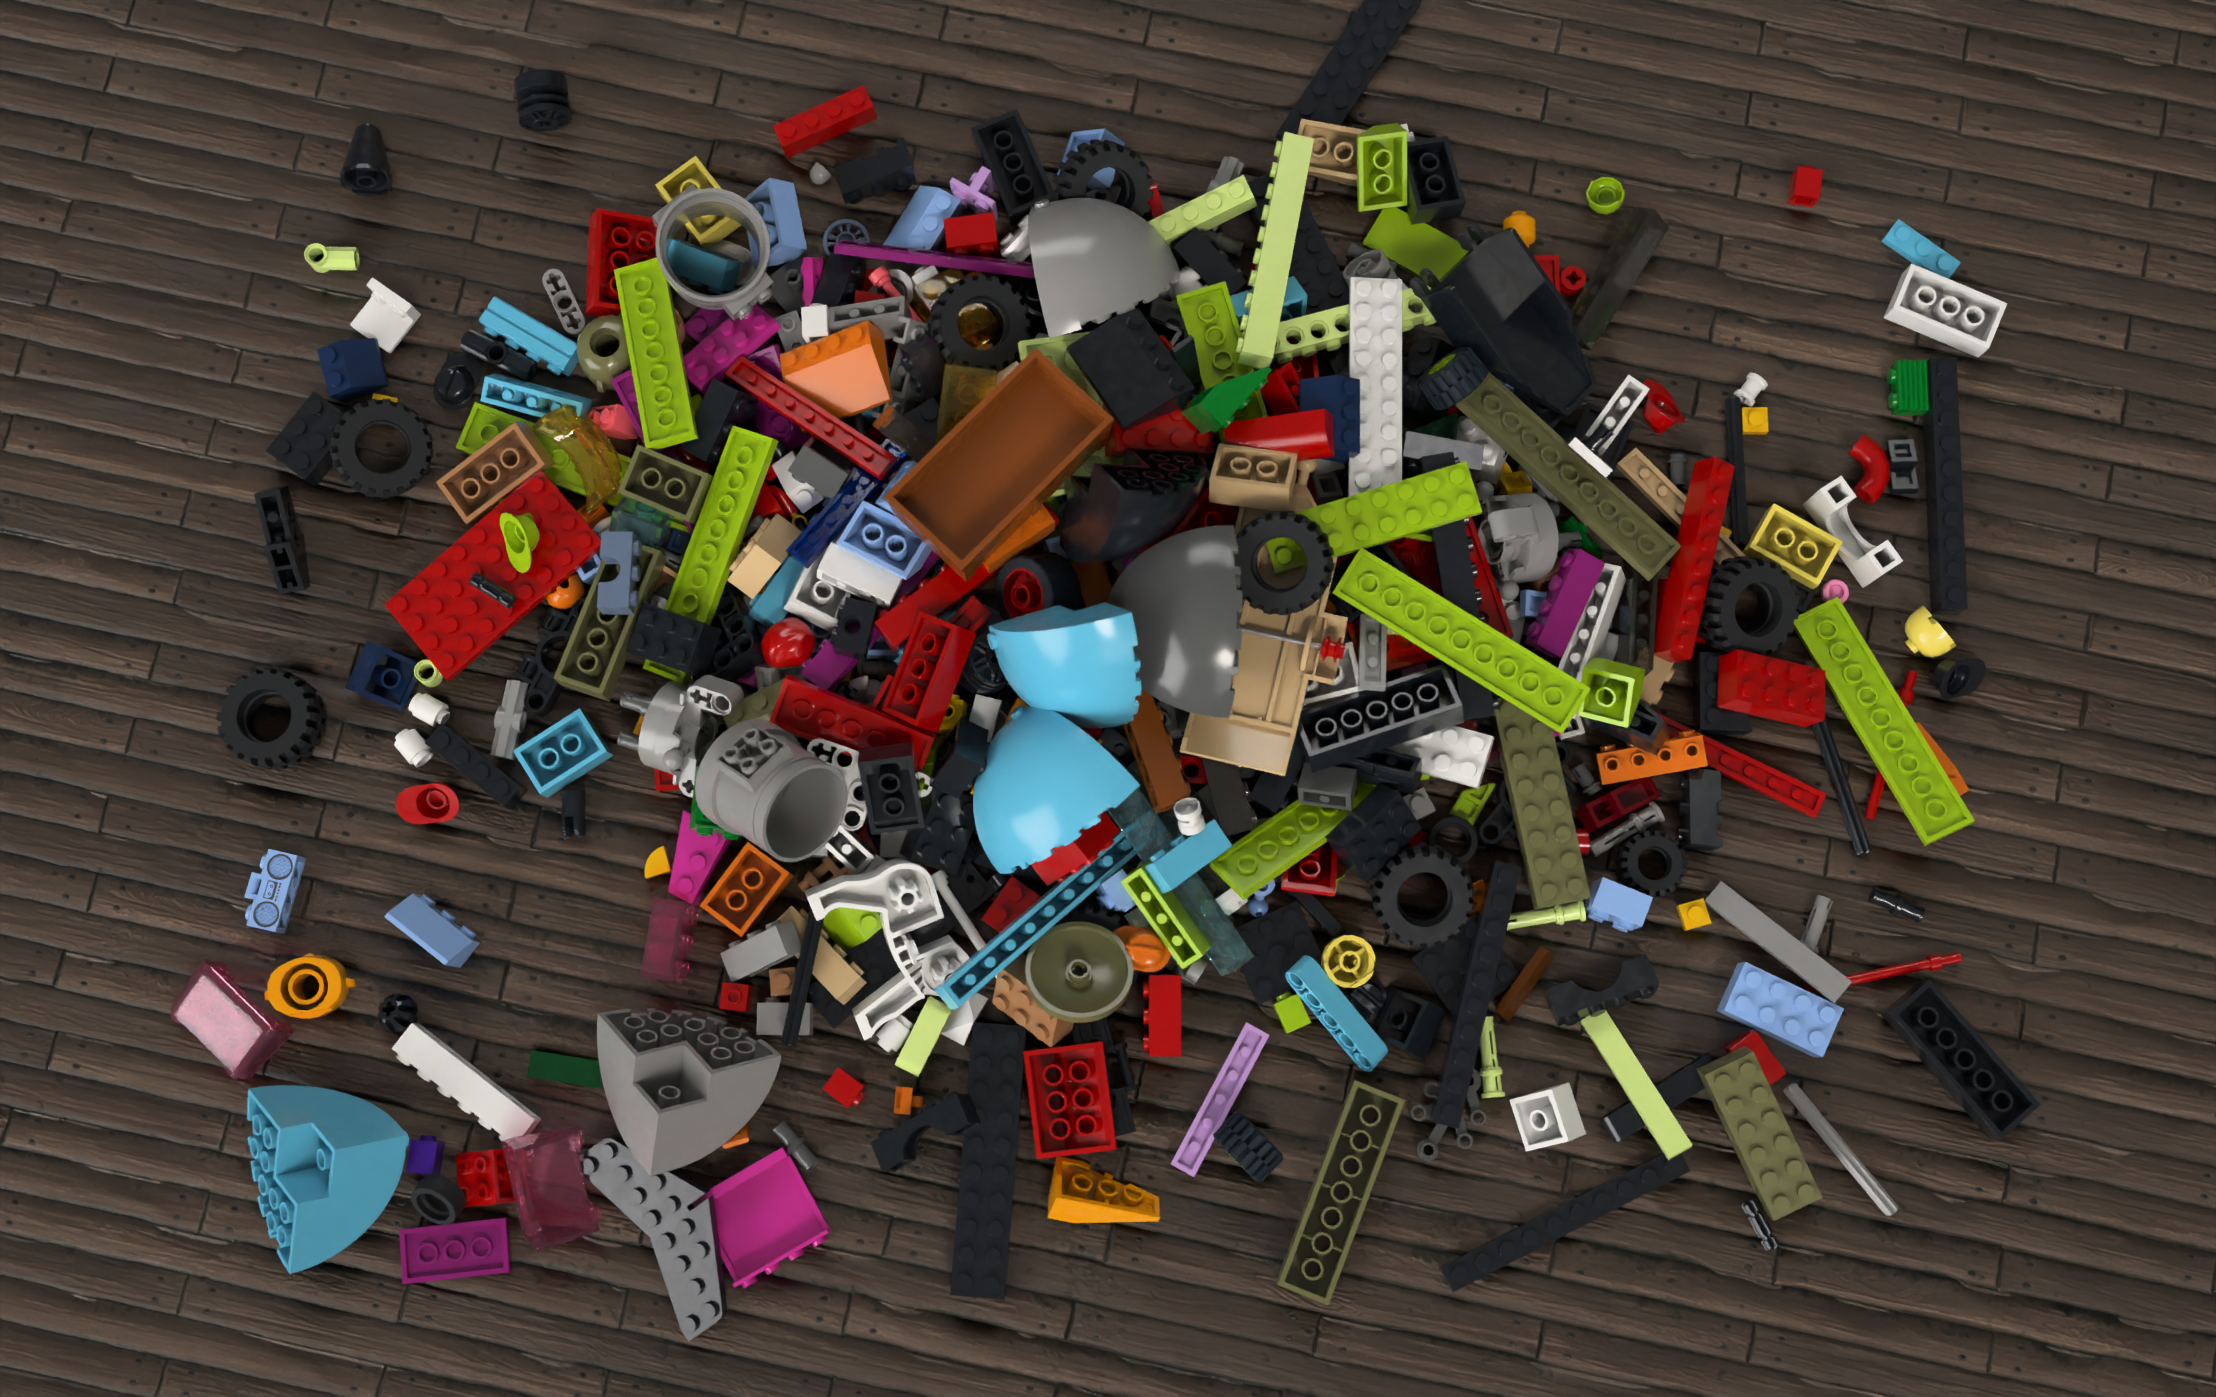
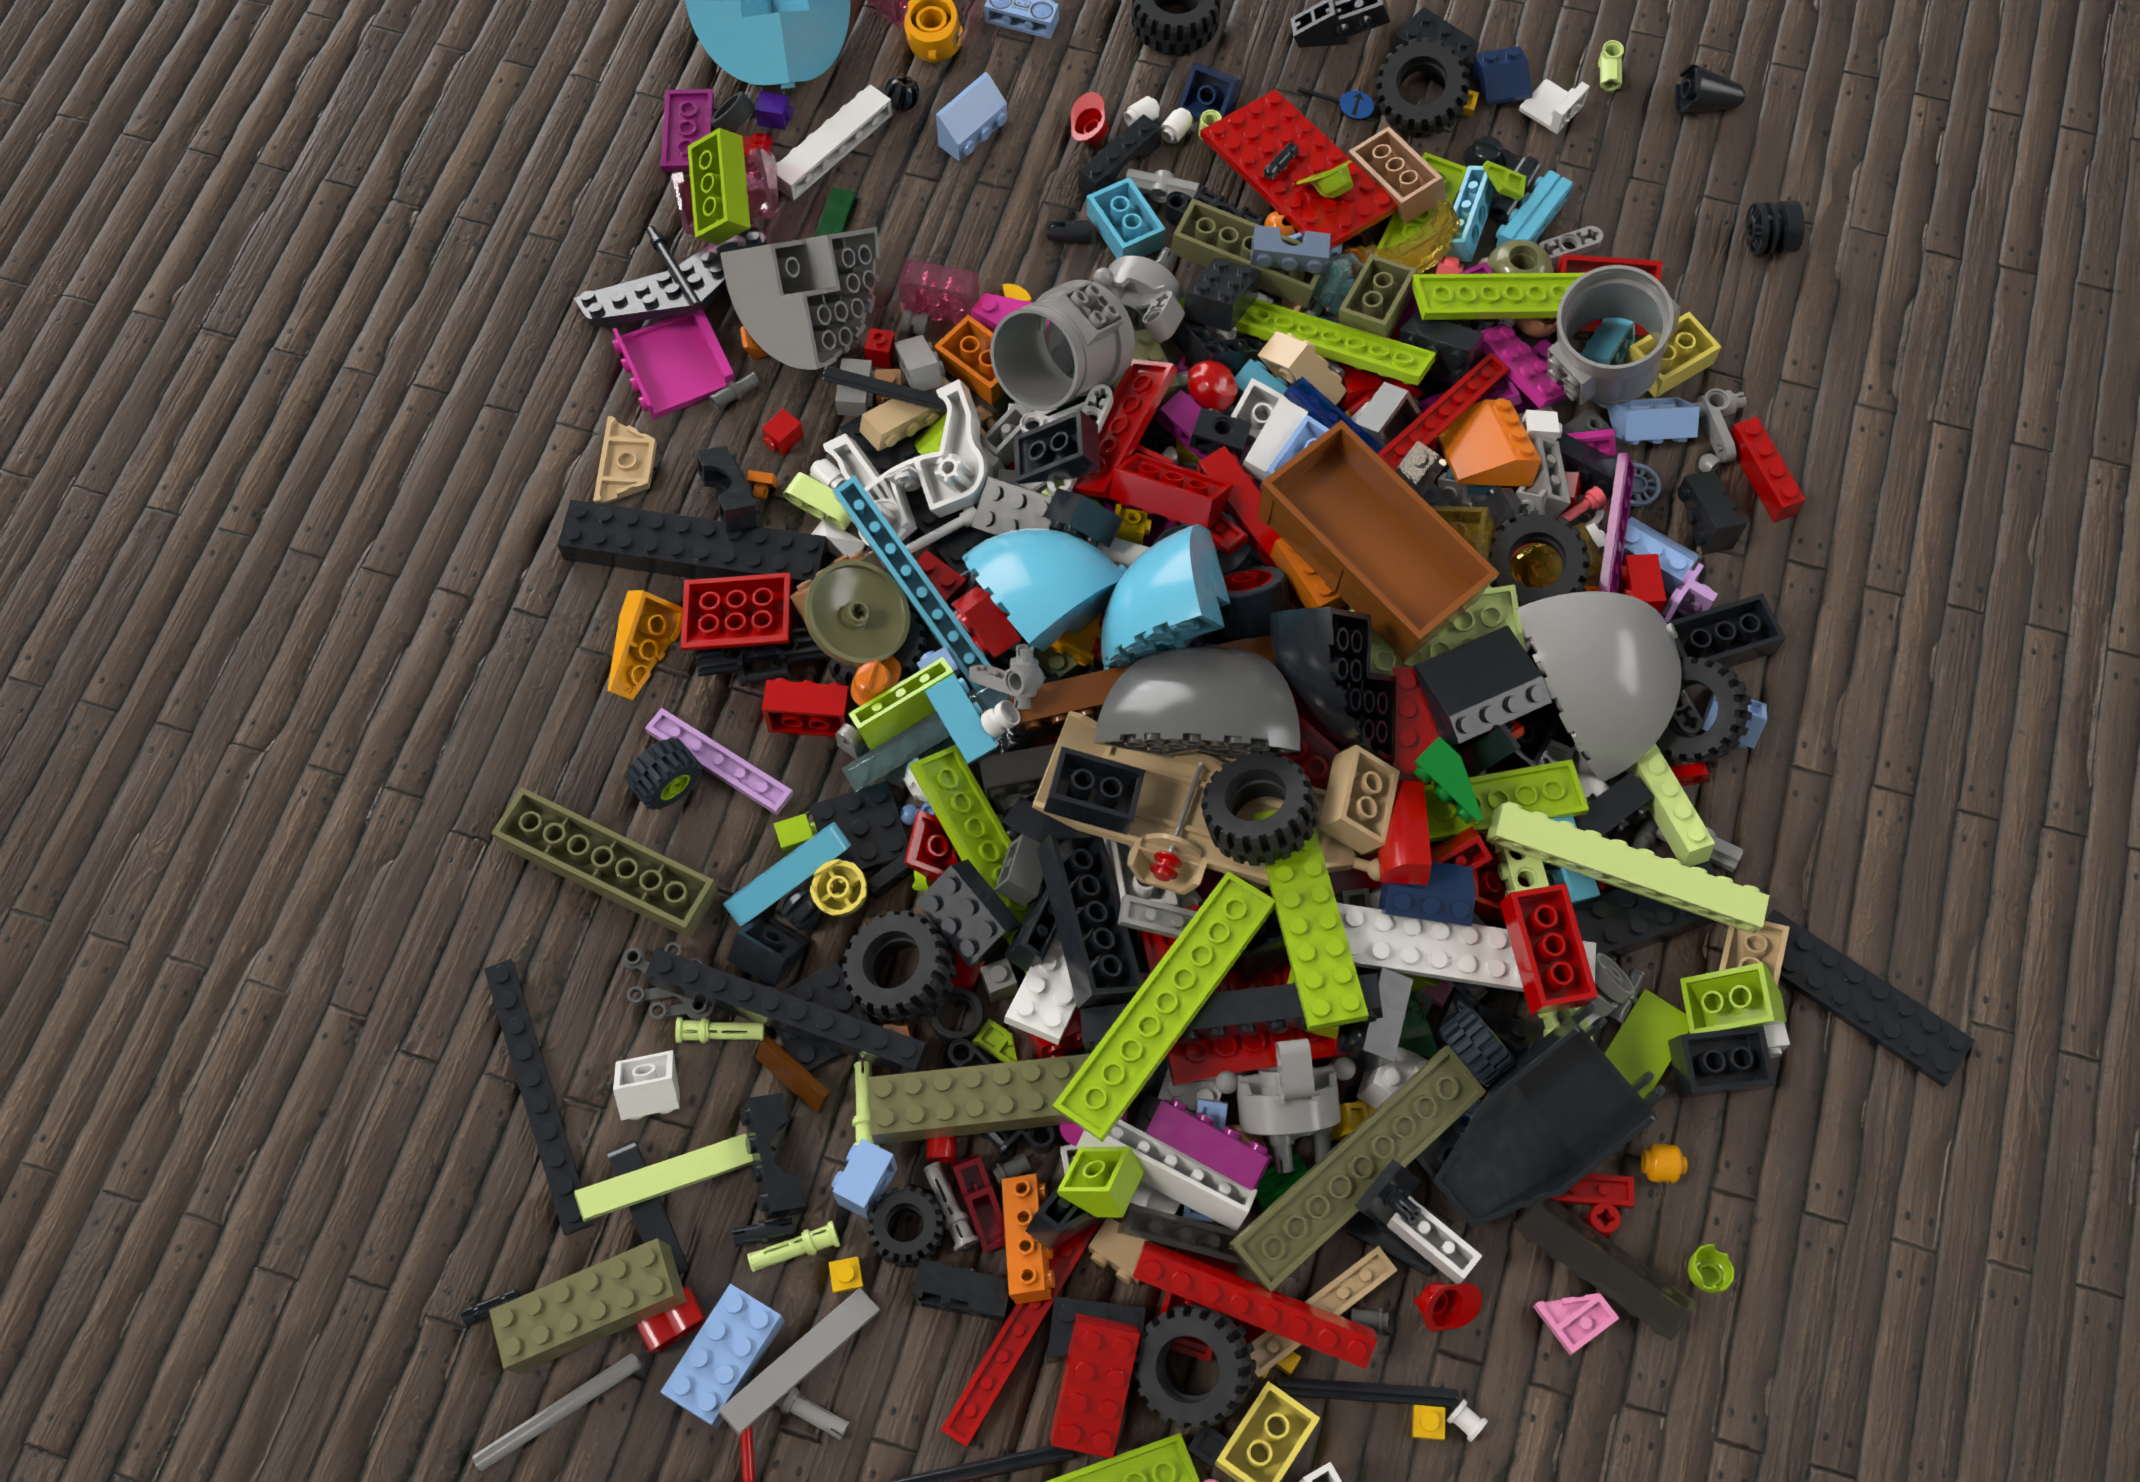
camera: 90 degrees right, 15 degrees down
none -> tan wing [593,416,657,504]
none -> black bar [646,226,703,311]
none -> lime brick [688,128,750,245]
none -> black pin [732,1217,795,1247]
none -> yellowish green pin [747,1220,841,1272]
none -> dark grey wheel [900,309,931,338]
none -> light grey piece [969,644,1044,709]
none -> black brick [1043,746,1146,835]
none -> blue piece [1296,87,1374,120]
none -> lime tile [1483,161,1527,201]
none -> red brick [1500,883,1598,1016]
none -> bright pink wing [1533,1293,1619,1355]
none -> light grey piece [1693,388,1746,463]

